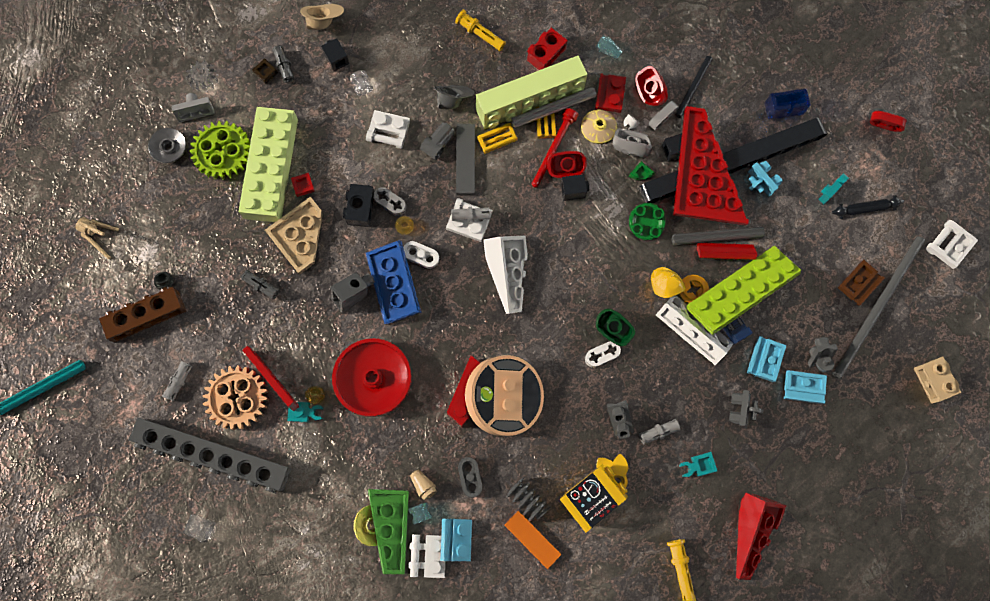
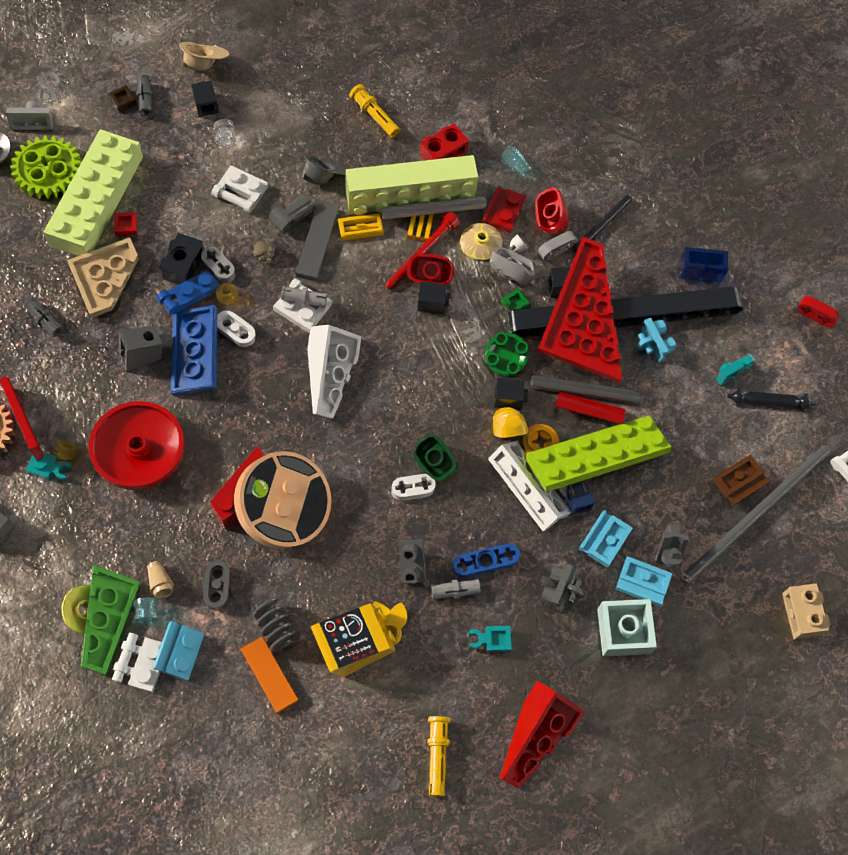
camera: 10 degrees right, 10 degrees down
none -> blue plate [156,270,220,315]
none -> dark tan plate [253,241,275,265]
none -> blue beam [452,544,520,578]
none -> black brick [494,378,528,410]
none -> light aqua brick [597,599,657,656]

